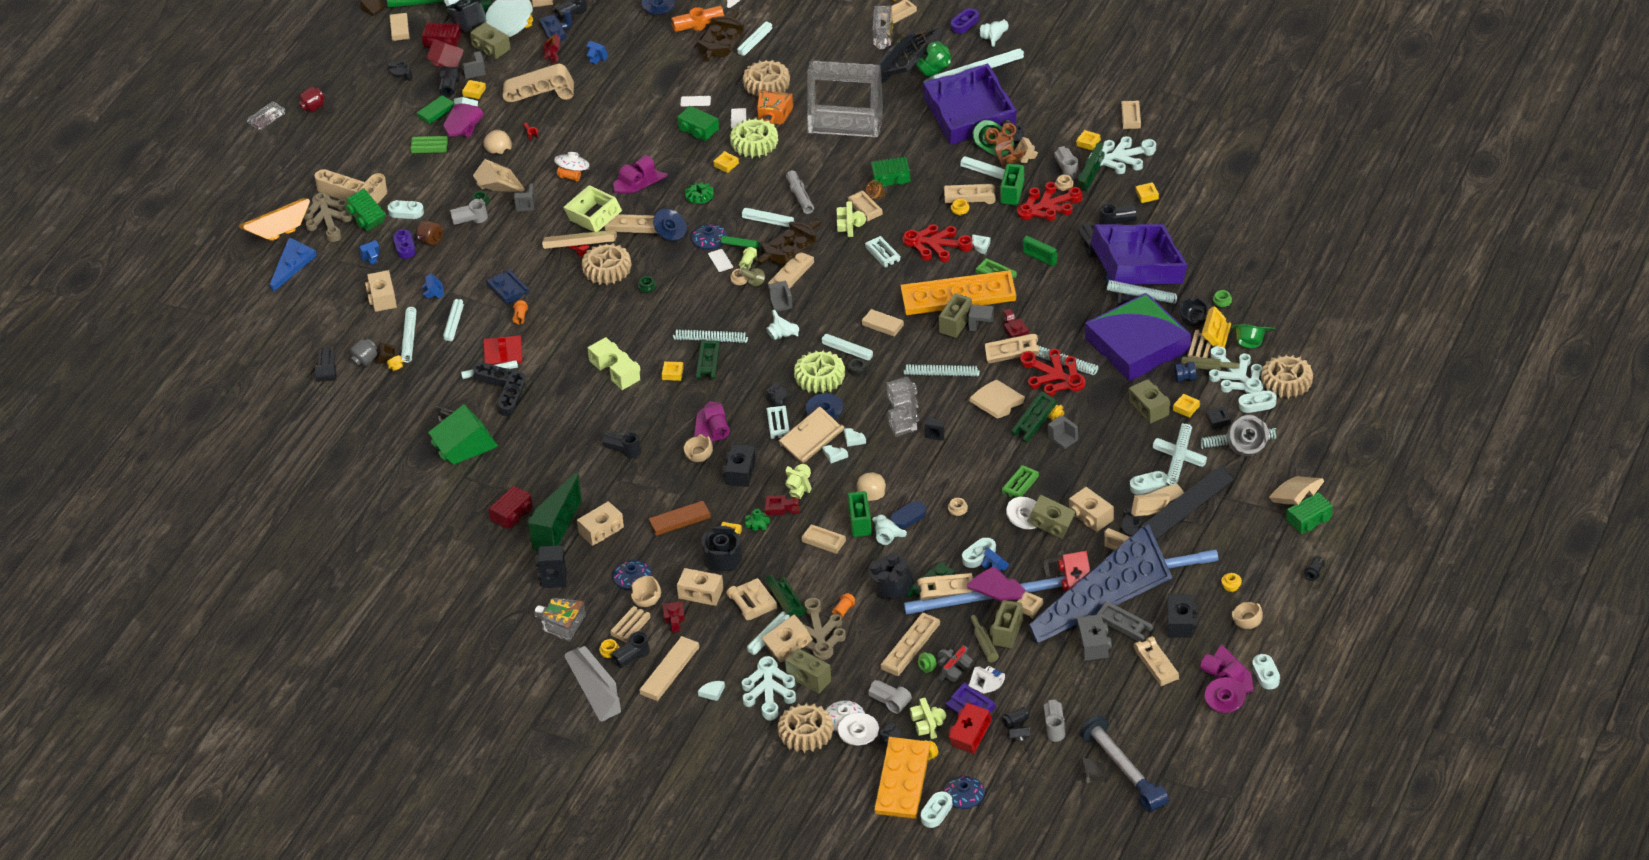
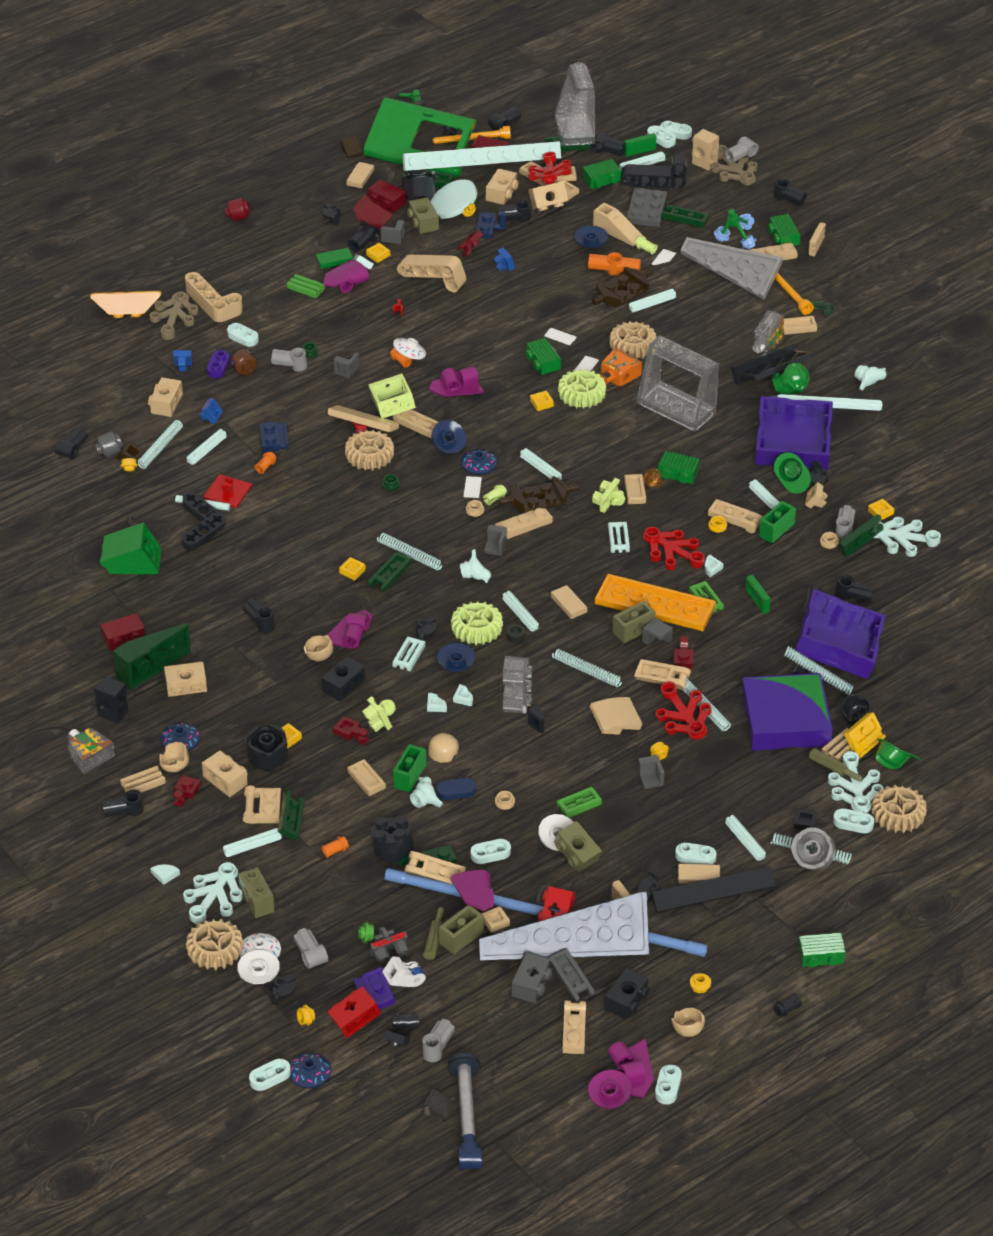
camera: 25 degrees right, 0 degrees up
clear tile [247,102,285,131] -> none
blue wing [270,238,317,291] -> none
green brick [345,188,385,232] -> none
tan slope [473,159,525,192] -> none
tan hair [483,130,512,154] -> none
light grey wedge [565,646,621,722] -> none
yellowish green arch [588,337,640,390] -> none
yellow plate [599,639,620,658] -> none
tan tile [640,636,699,701] -> none
dark orange tile [649,501,711,536] -> none
green gear [685,182,714,204] -> none
green tile [721,236,761,249] -> none
olive plate [740,267,765,286] -> none
green plant [745,509,770,531] -> none
tan brick [762,614,812,663] -> none
tan door [779,407,844,464] -> none
light grey pin [786,171,814,214] -> none
dark tan plant [800,598,846,660] -> none
light orange plate [875,737,931,819] -> none
tan tile [881,612,940,676] -> none
yellowish green hips [910,698,946,739] -> none
dark purple plate [951,8,979,34] -> none
blue tile [982,548,1010,571] -> none
dark orange piece [985,123,1026,167] -> none
dark green hinge [1011,391,1058,443] -> none
red plant [1017,182,1082,221] -> none
tan brick [1069,487,1114,532] -> none
tan tile [1121,101,1141,129] -> none
olive brick [1129,379,1170,424] -> none
tan tile [1131,493,1170,516] -> none
yellow plate [1136,182,1159,203] -> none
light aqua piece [1166,423,1192,485] -> none
yellow plate [1173,394,1200,418] -> none
dark blue wheel [1174,362,1197,383] -> none
bright green plate [1213,290,1232,307] -> none
tan slope [1269,476,1324,505] -> none

